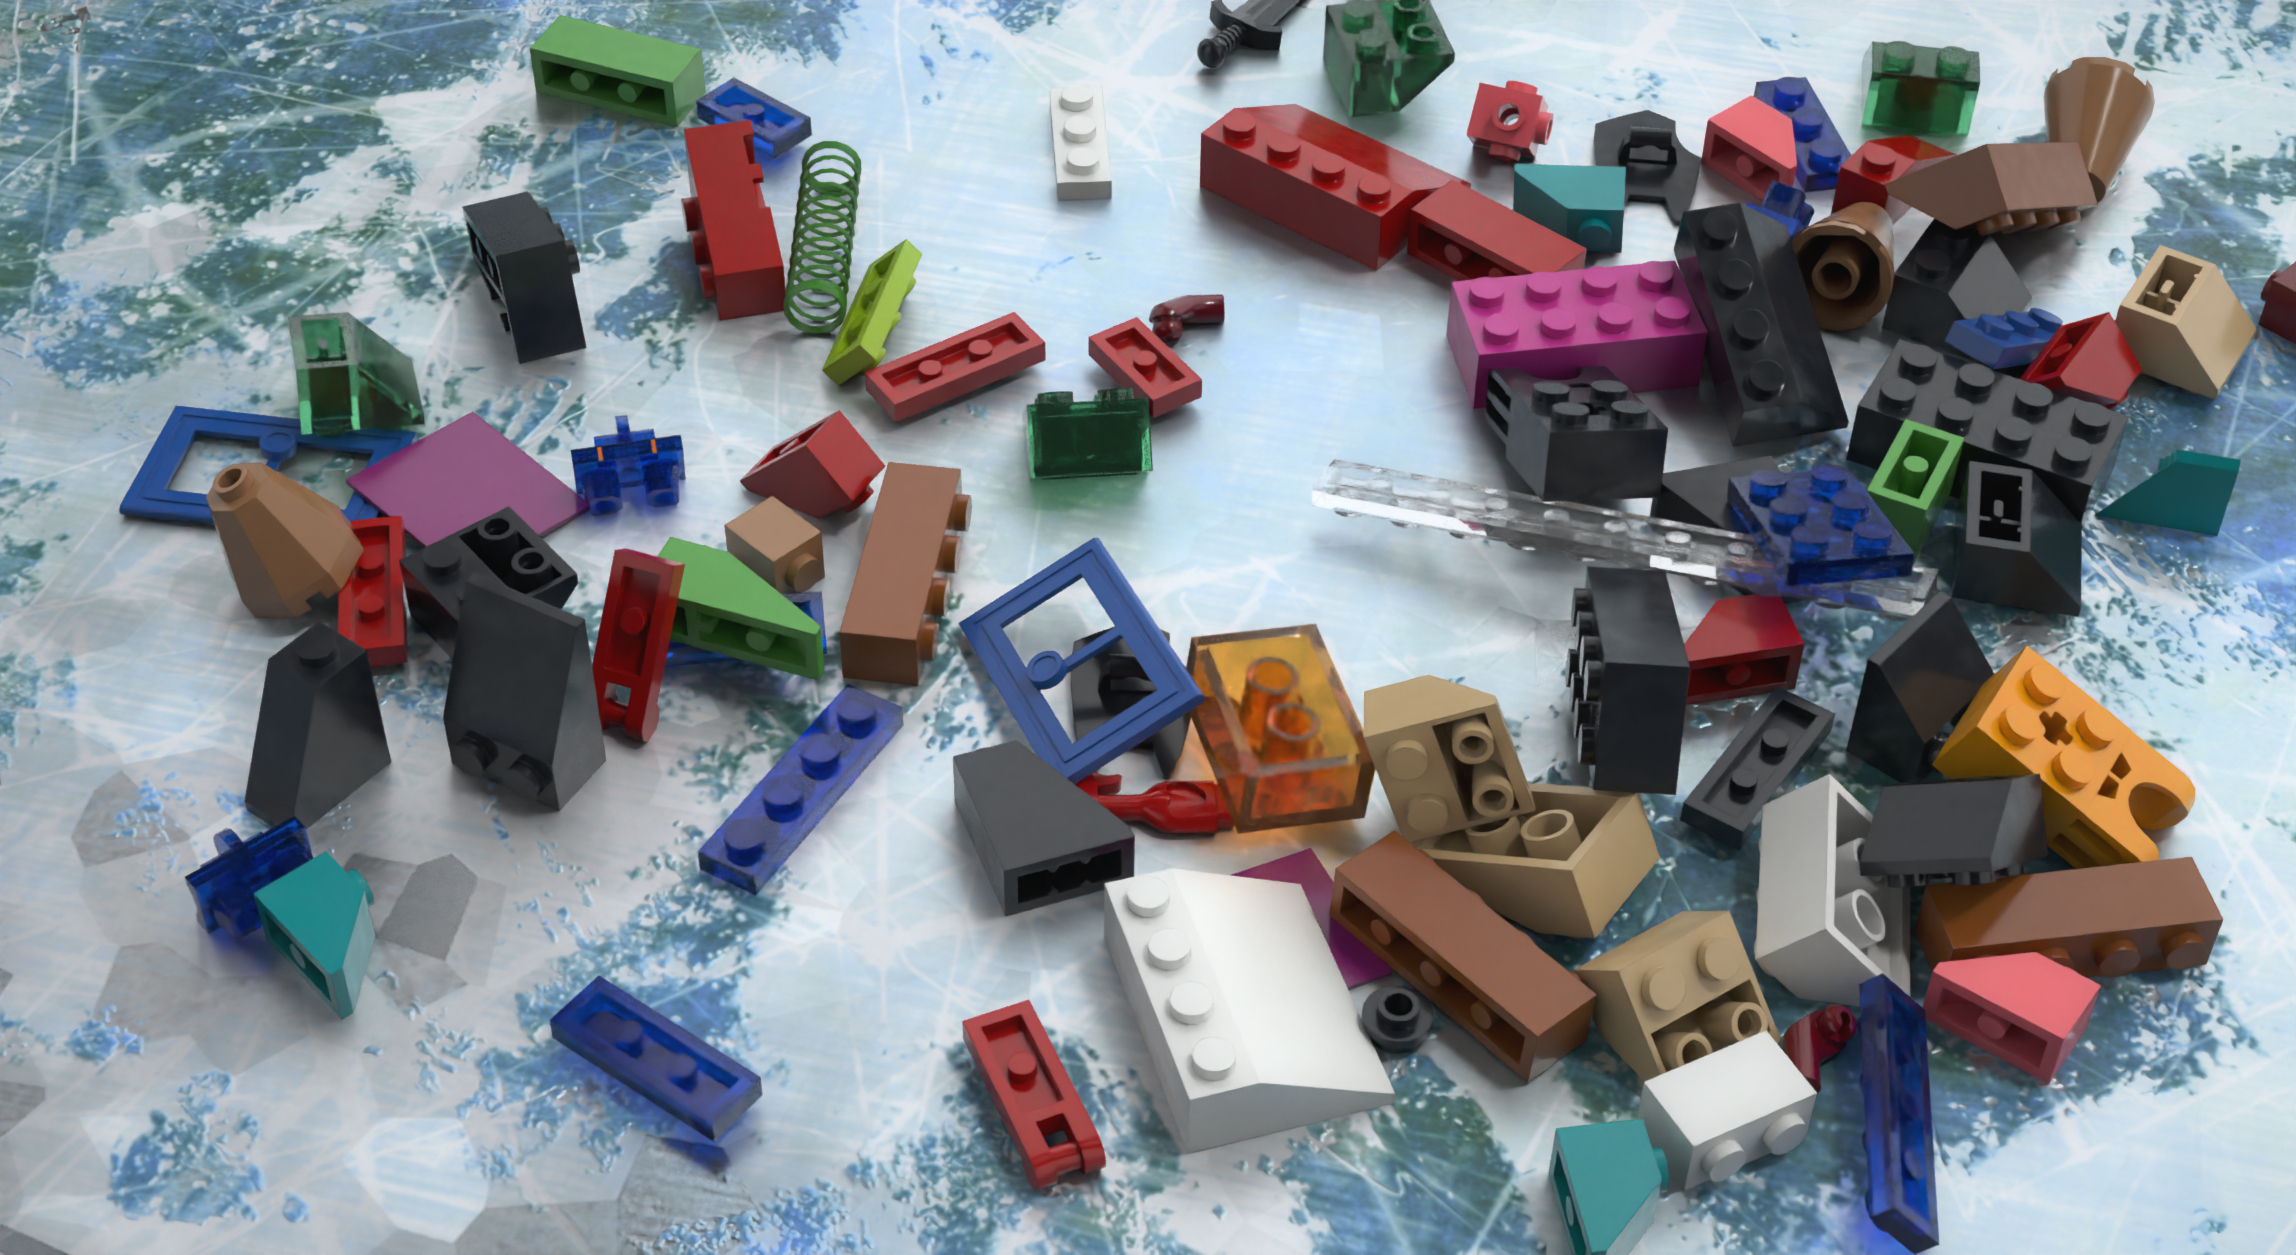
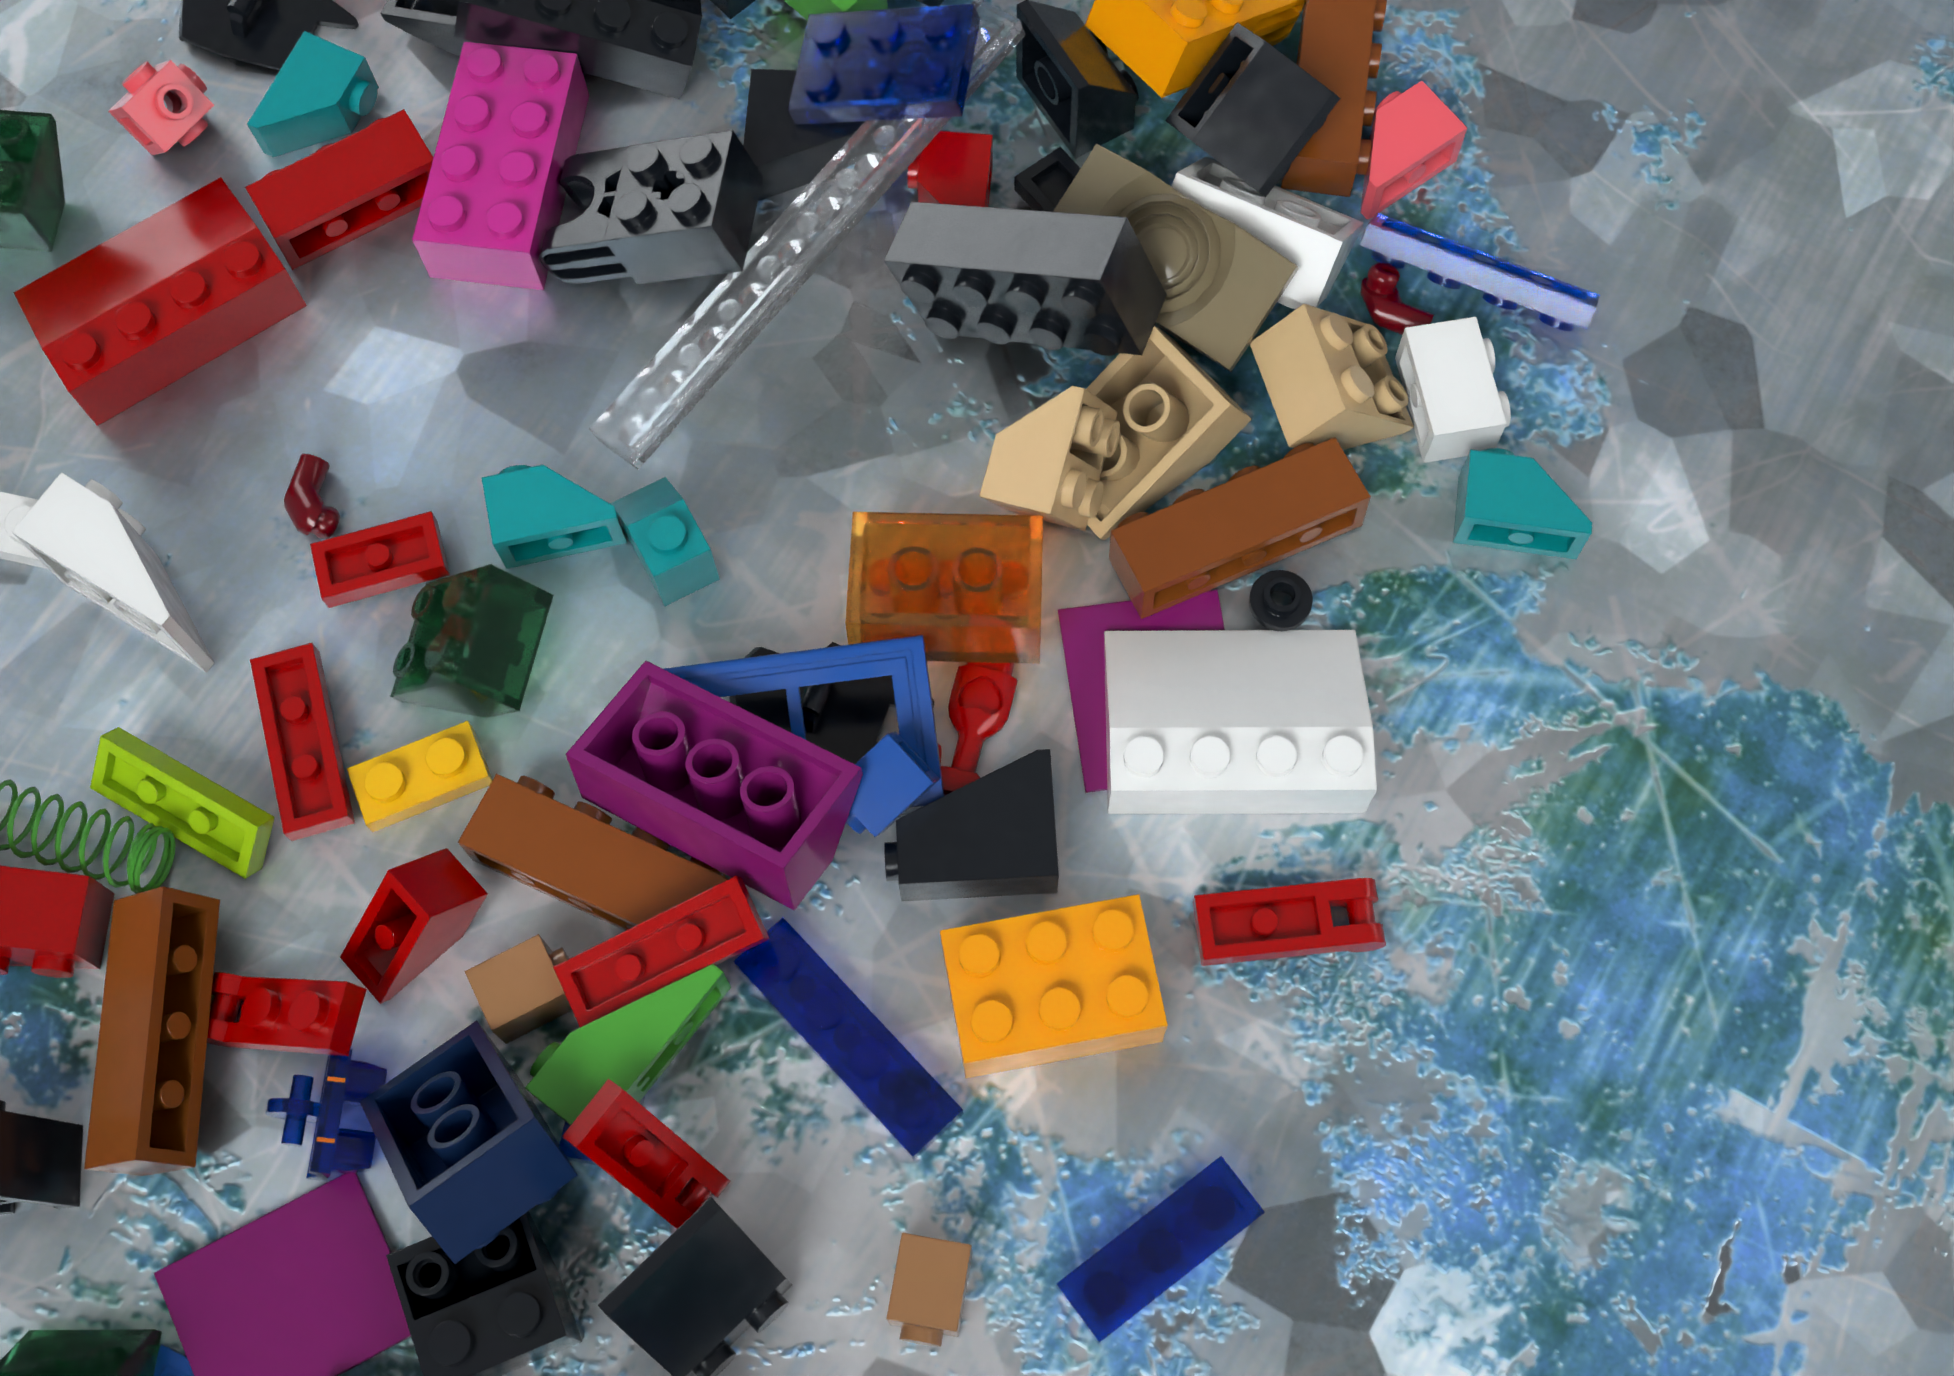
camera: 70 degrees left, 25 degrees up
none -> white slope [11,472,214,673]
none -> dark orange brick [84,886,220,1176]
none -> red plate [207,972,367,1056]
none -> yellow plate [347,721,493,832]
none -> dark blue brick [360,1021,578,1264]
none -> teal slope [482,465,627,569]
none -> red plate [553,876,770,1027]
none -> magenta slope [565,661,863,911]
none -> teal slope [610,477,720,606]
none -> blue brick [846,731,940,837]
none -> medium nougat brick [886,1233,973,1347]
none -> light orange brick [940,894,1168,1079]
none -> dark tan slope [1053,144,1298,372]

